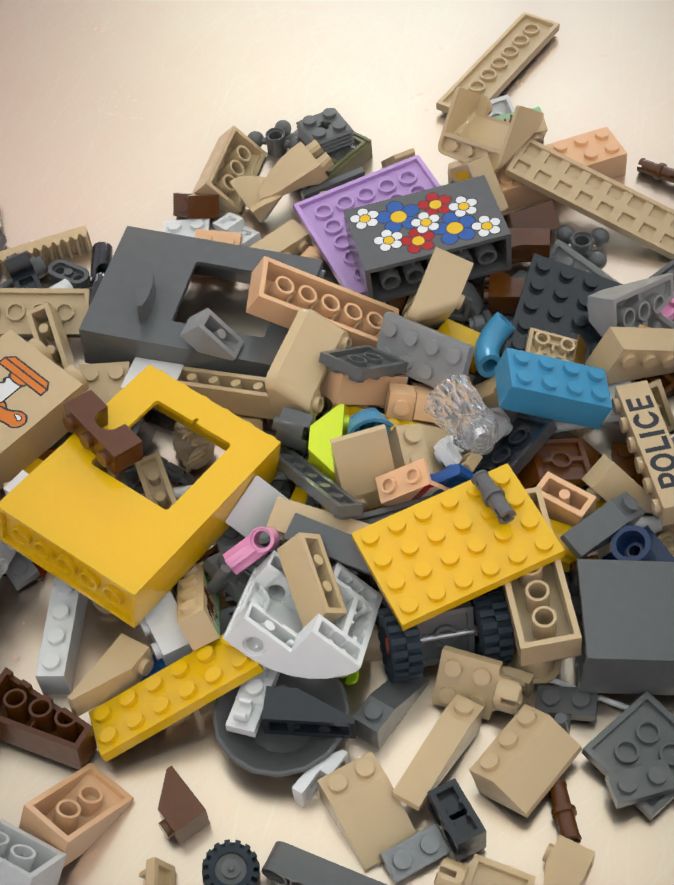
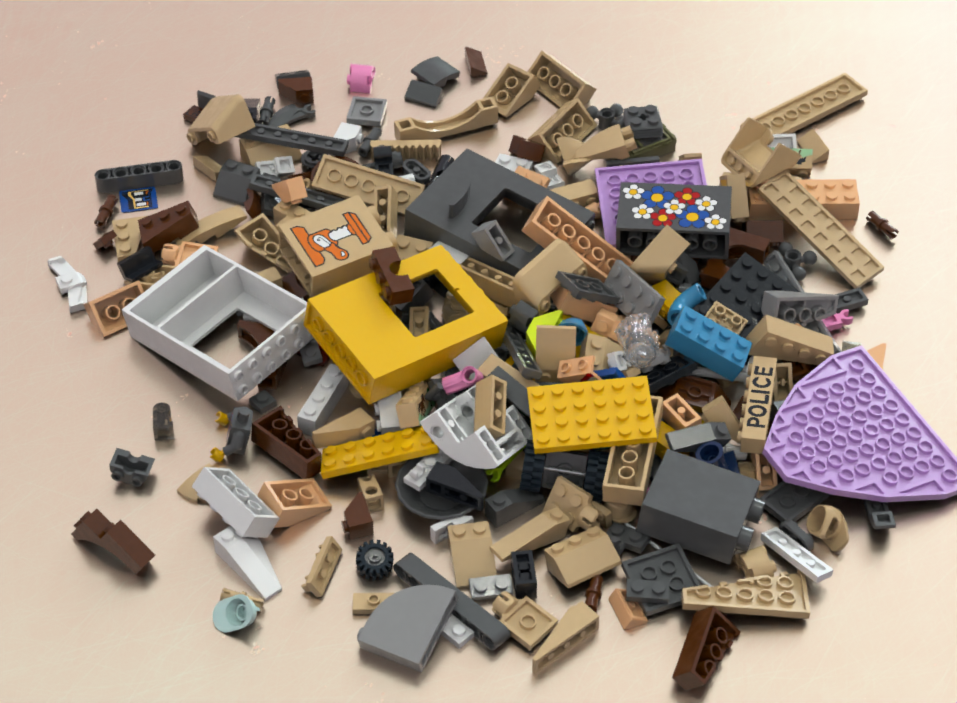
camera: 15 degrees right, 5 degrees down
dark grey pin [471,470,516,524] -> none
pearl gold sticker [574,334,587,365] -> none
none -> tan leg [357,475,384,513]
none -> tan arch [394,96,498,140]
none -> dark grey slope [404,80,443,108]
none -> dark grey slope [411,56,460,87]
none -> reddish brown slope [465,47,487,77]
none -> tan slope [483,63,541,118]
none -> tan slope [528,50,597,107]
none -> light nougat slope [608,588,648,629]
none -> tan slope [797,129,829,164]

